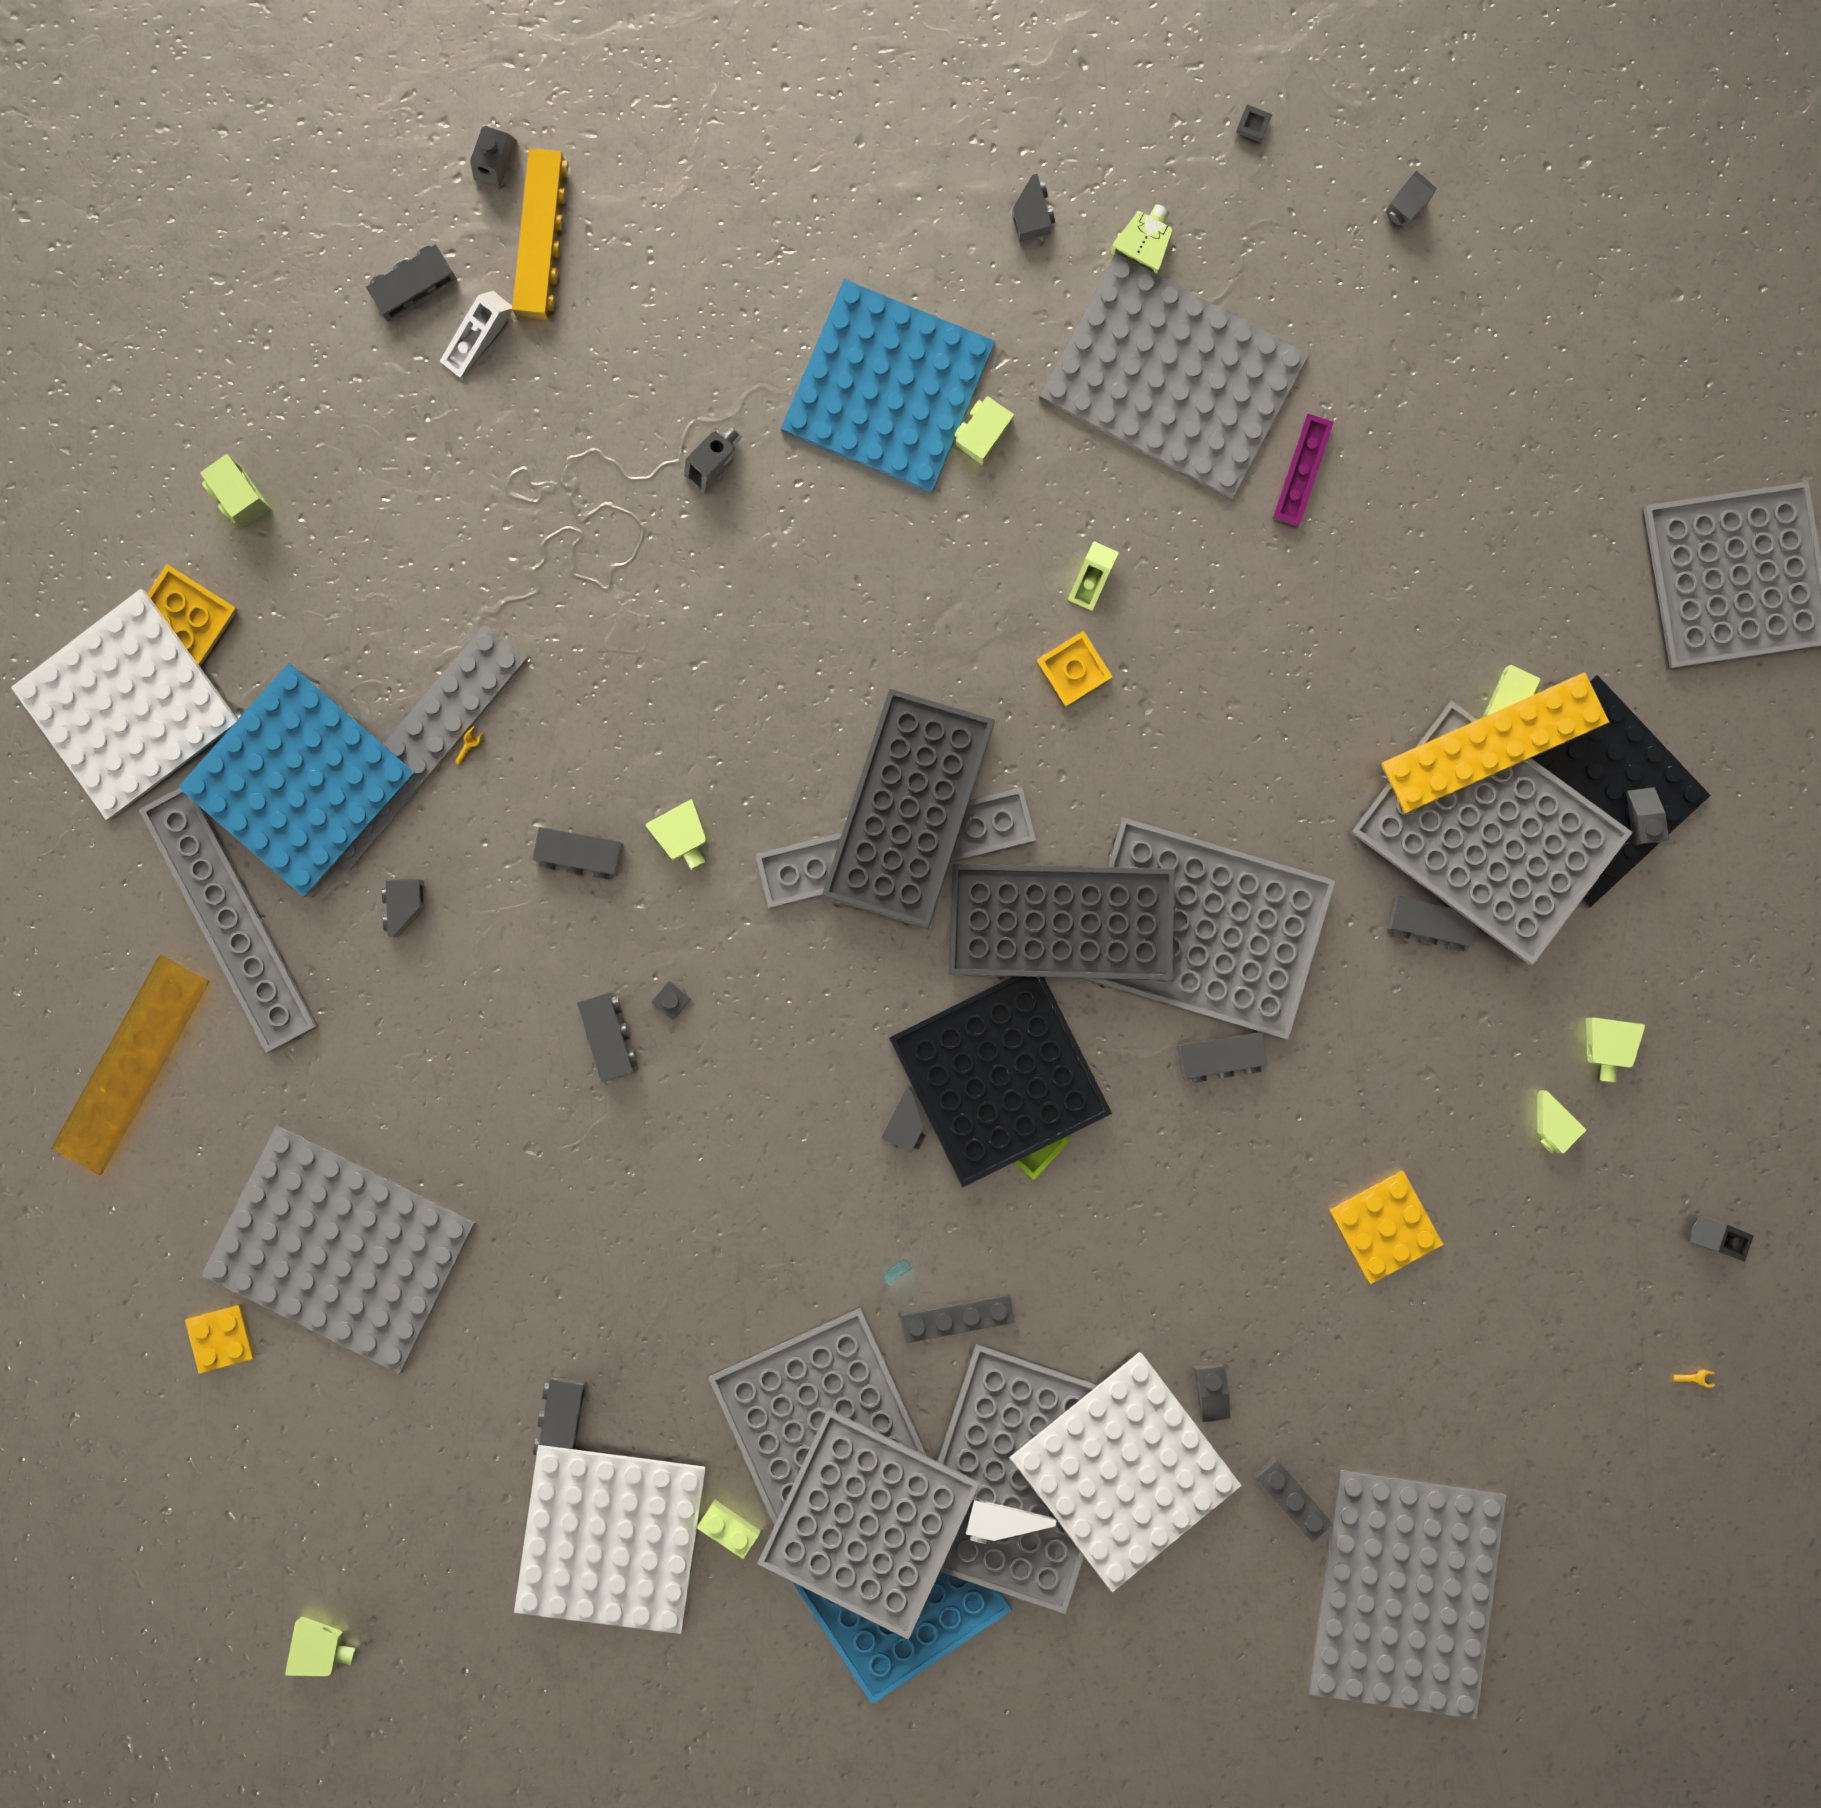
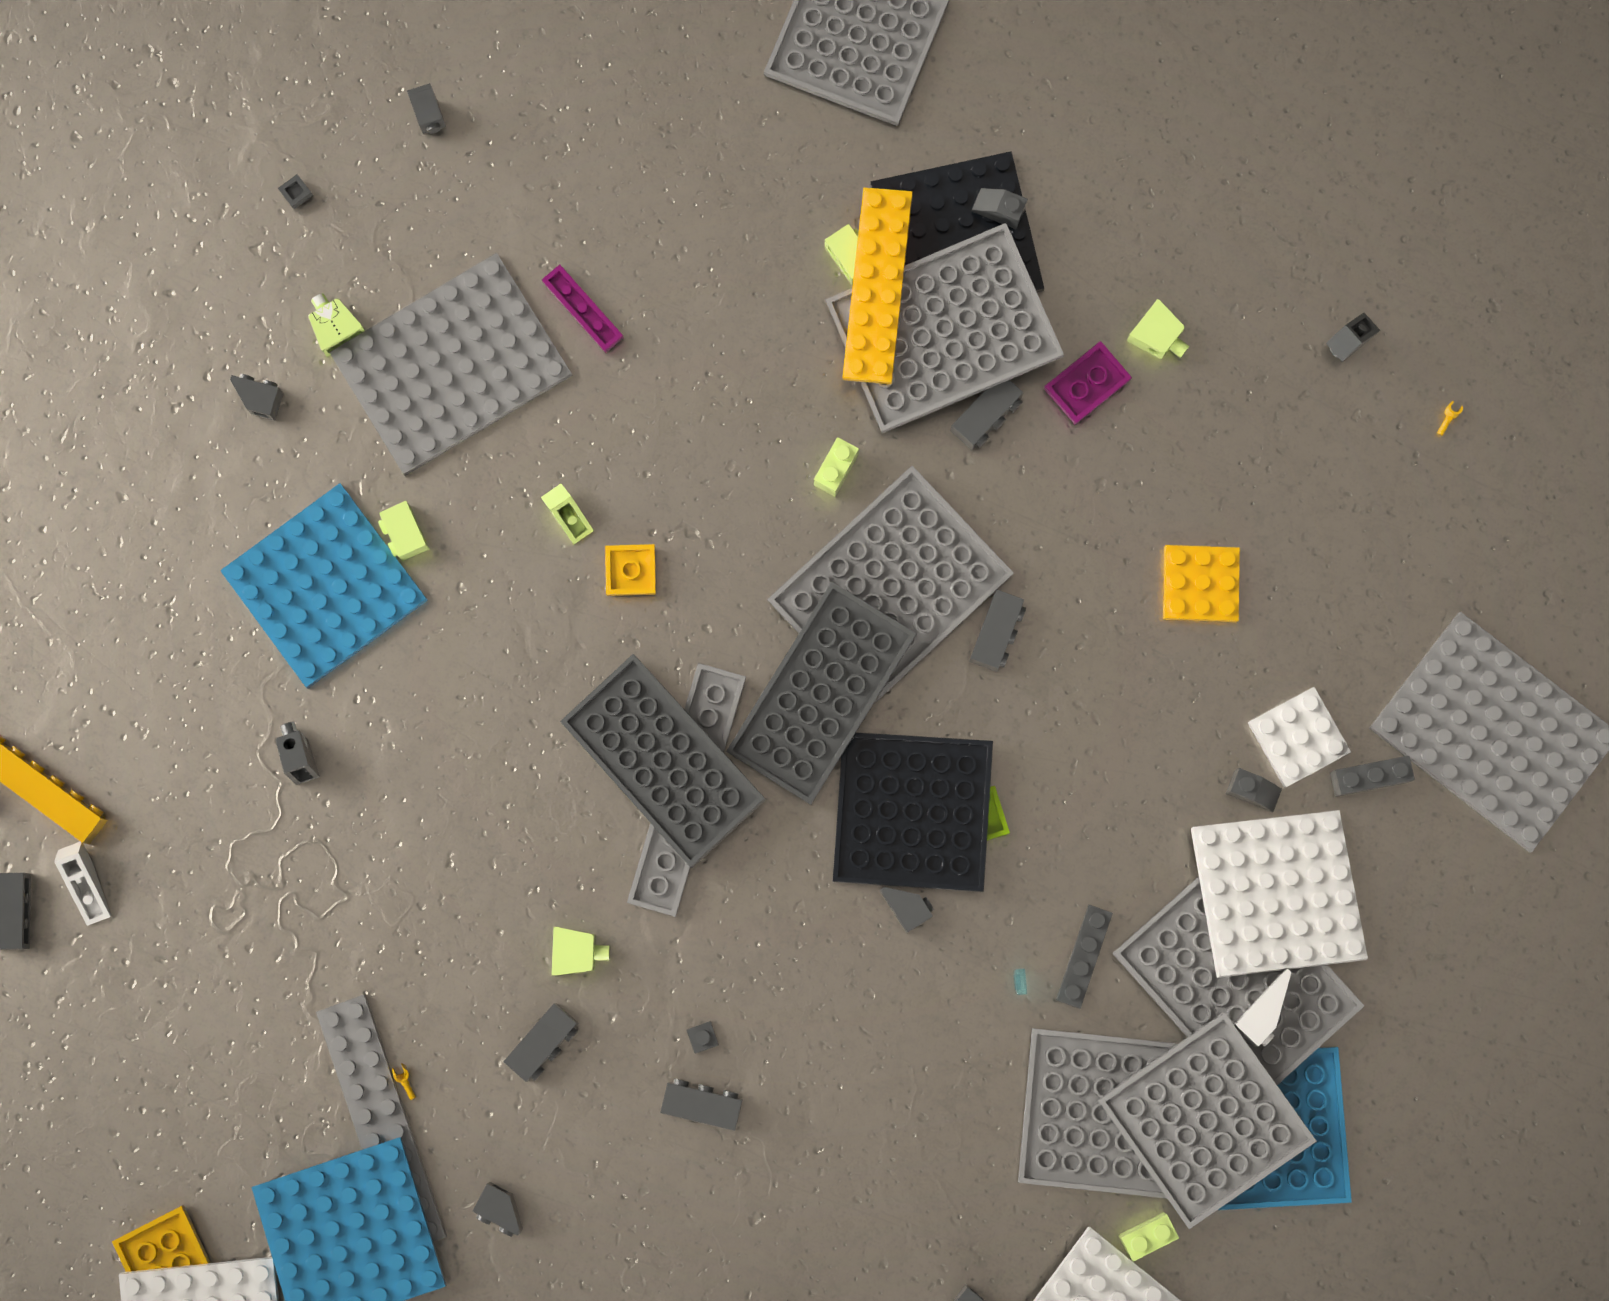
camera: 60 degrees left, 5 degrees down
yellowish green brick [200,454,271,528] -> none
yellowish green slope [1537,1090,1586,1154] -> none
none -> yellowish green brick [814,437,859,497]
none -> magenta plate [1044,341,1132,425]
none -> white plate [1248,687,1351,788]

